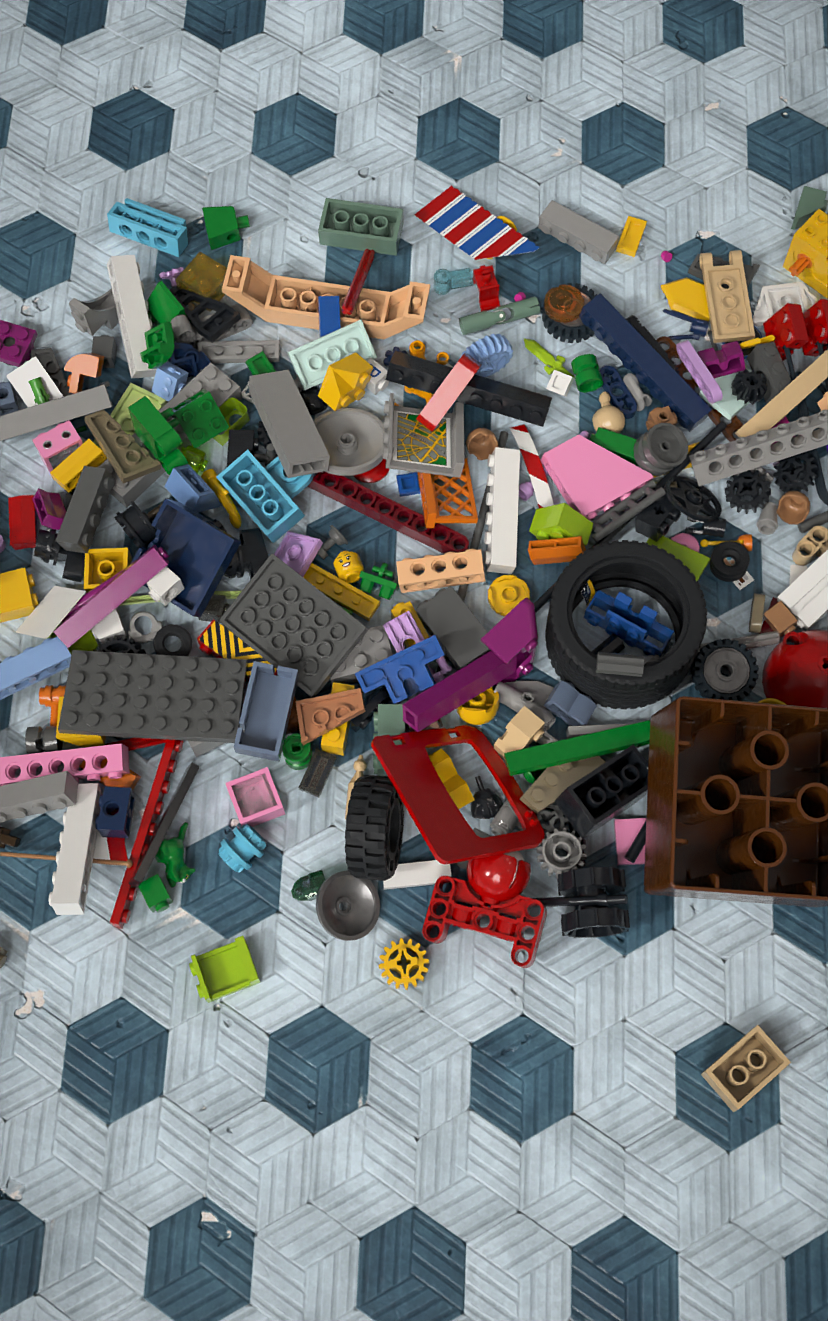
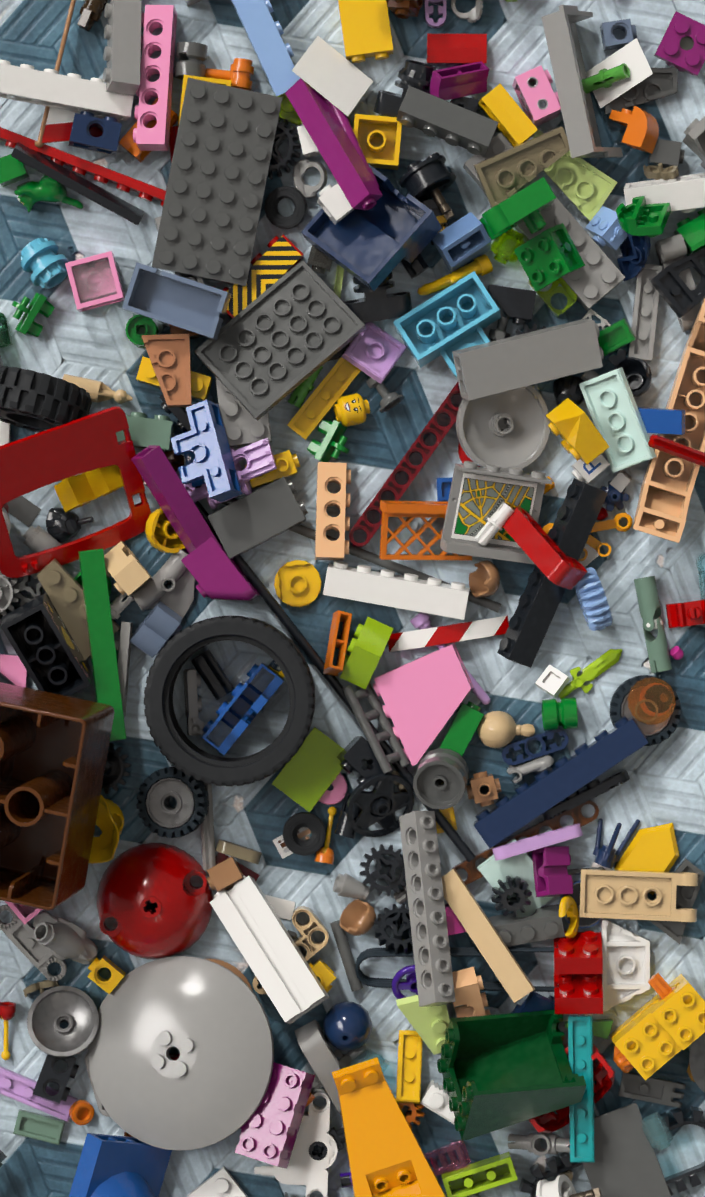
camera: 90 degrees right, 20 degrees up
clear smoke tile [298,748,337,798] -> none
dark grey axle [596,652,644,677] -> none
none -> green hips [12,292,55,337]
none -> white axle [475,502,514,546]
none -> black hat [608,349,652,397]
none -> light grey piece [610,470,632,493]
none -> dark tan piece [643,163,680,180]

